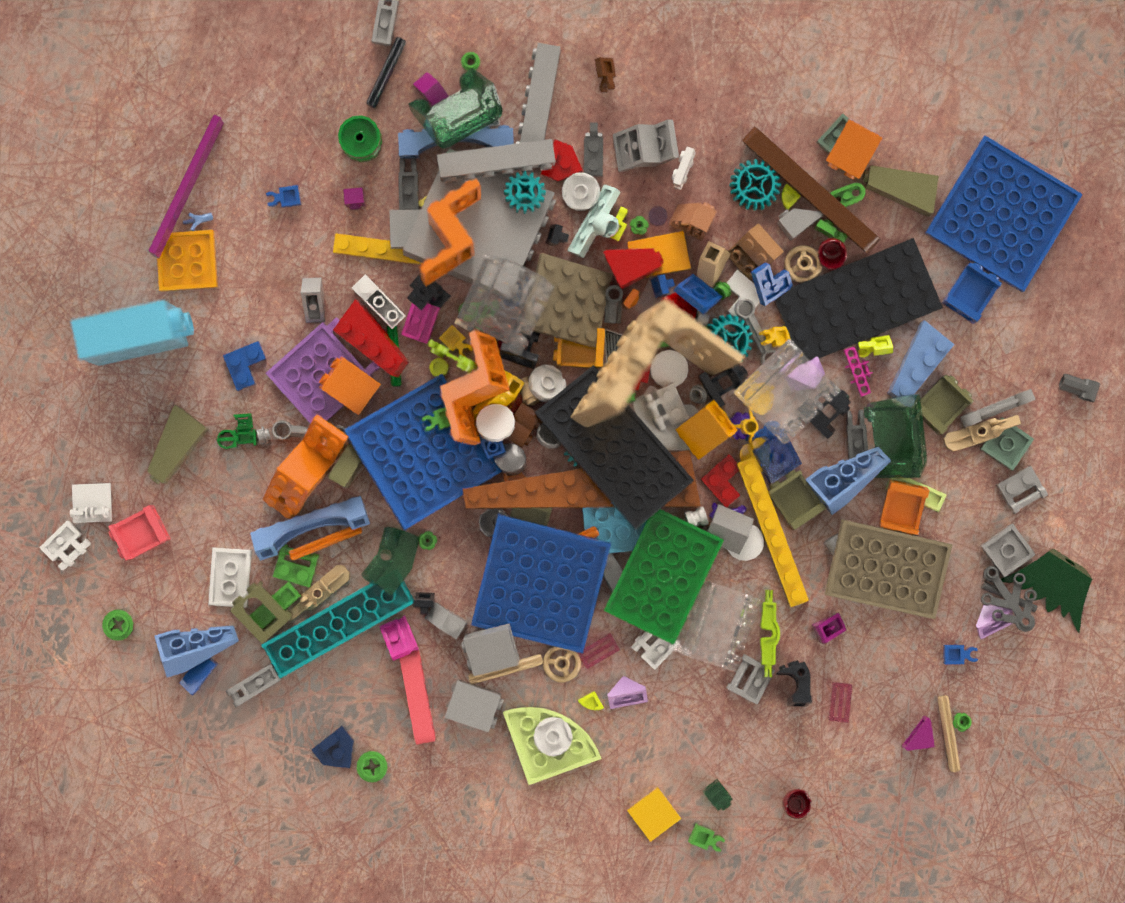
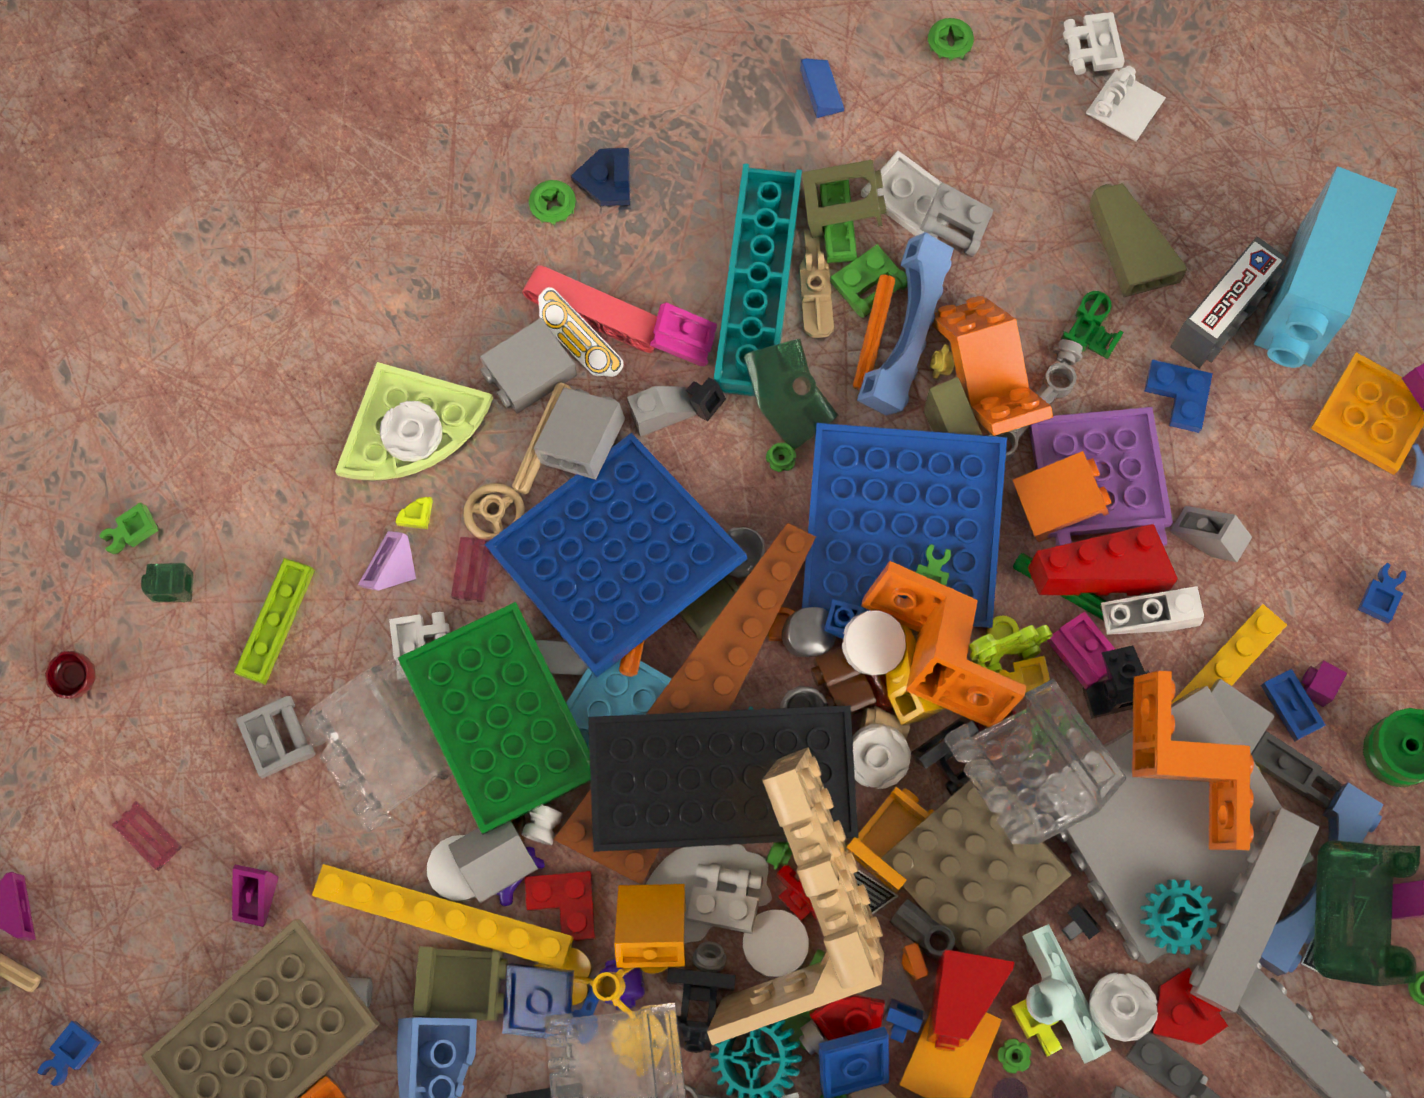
camera: 135 degrees right, 15 degrees down
coral panel [108,505,171,561] -> none
medium blue wedge [154,626,239,678] -> none
light grey plate [226,663,282,708] -> none
yellow tile [627,787,681,842] -> none
lime piece [760,590,780,677] -> none
black tile [776,660,812,707] -> none
none -> lime tile [234,558,315,685]
none -> sticker [538,287,624,377]
none -> light grey plate [920,182,994,257]
none -> light yellow plate [930,344,955,379]
none -> brick [1170,236,1287,369]
none -> blue plate [1261,669,1326,742]

